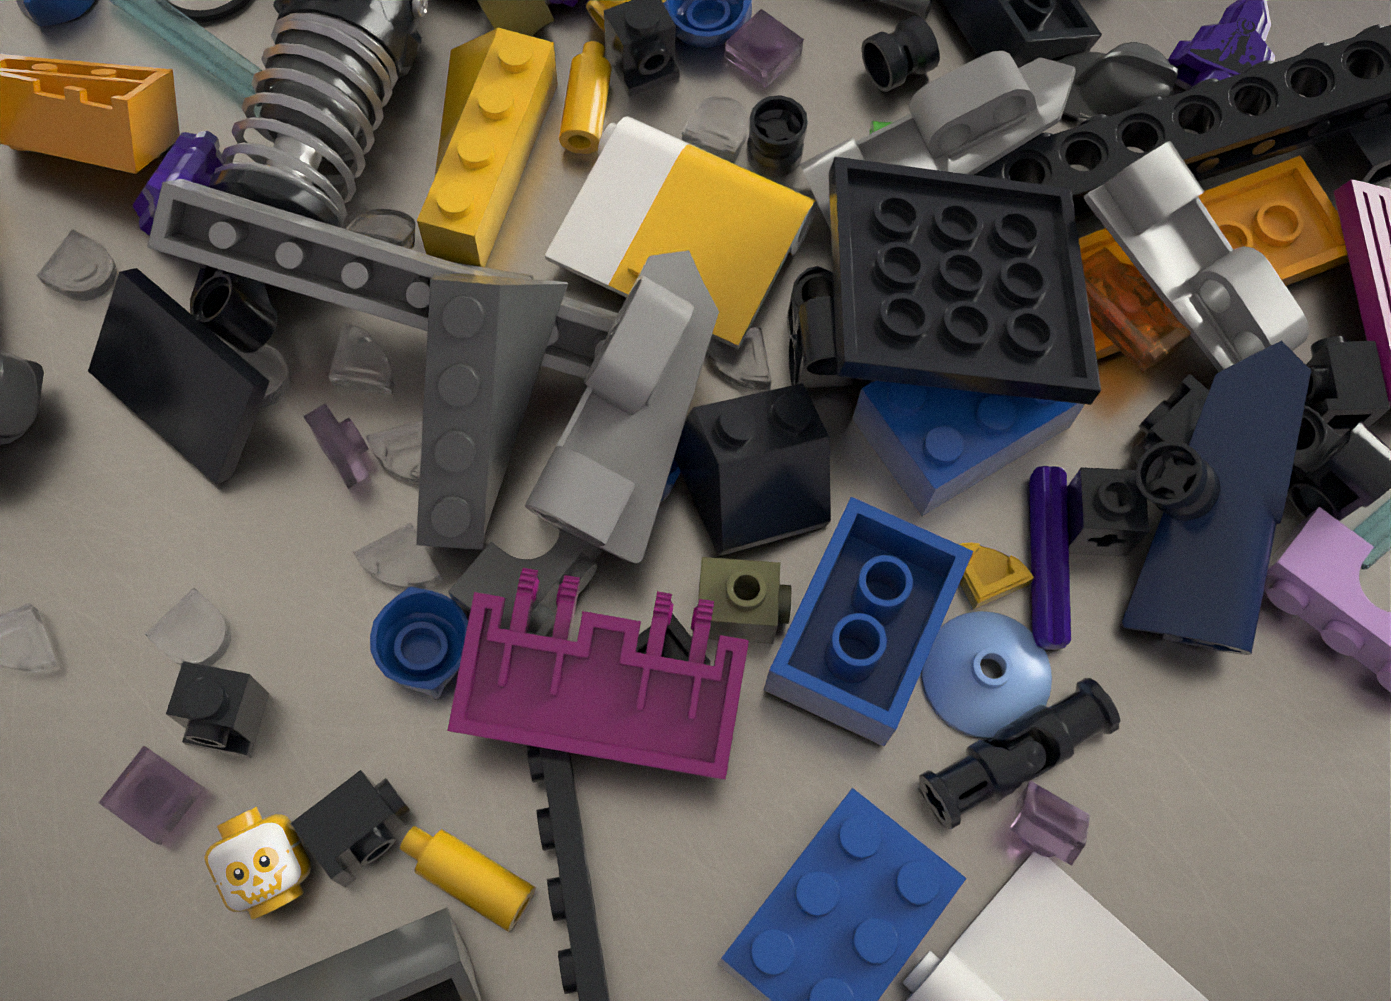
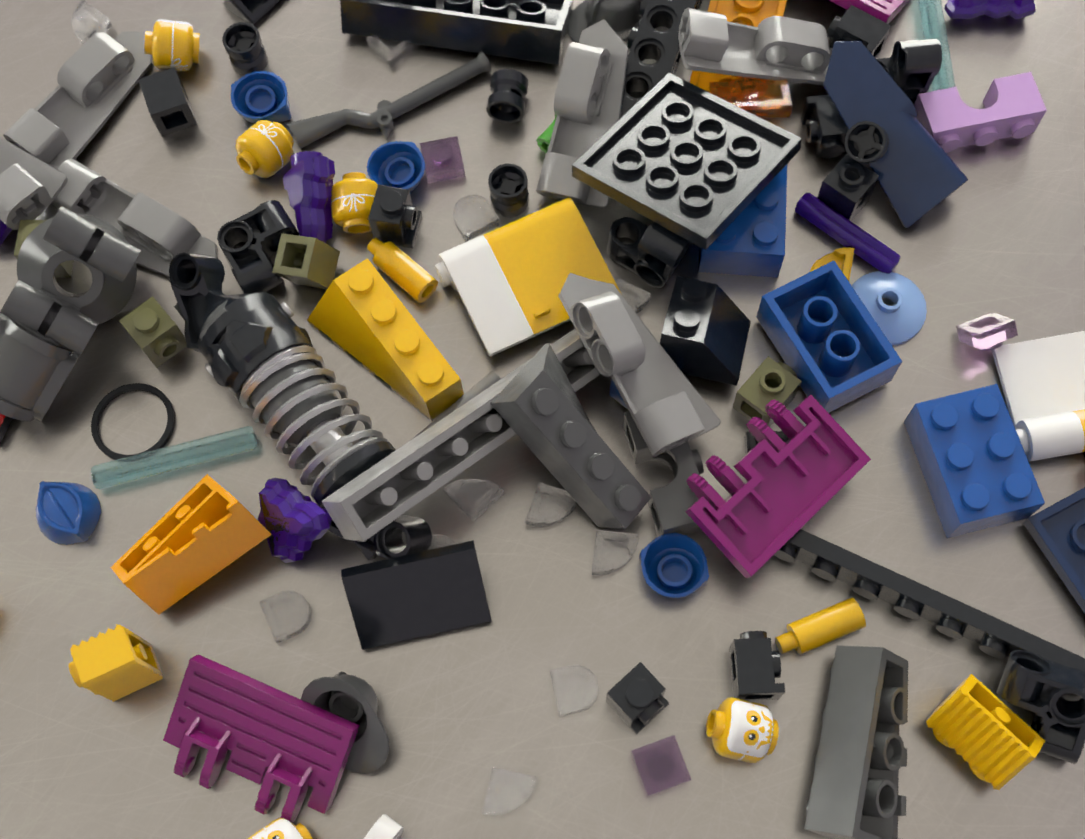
camera: 45 degrees left, 0 degrees up
clear purple plate [303,403,369,489] -> none
clear tile [345,209,416,250] -> none
black piece [919,678,1121,829] -> none

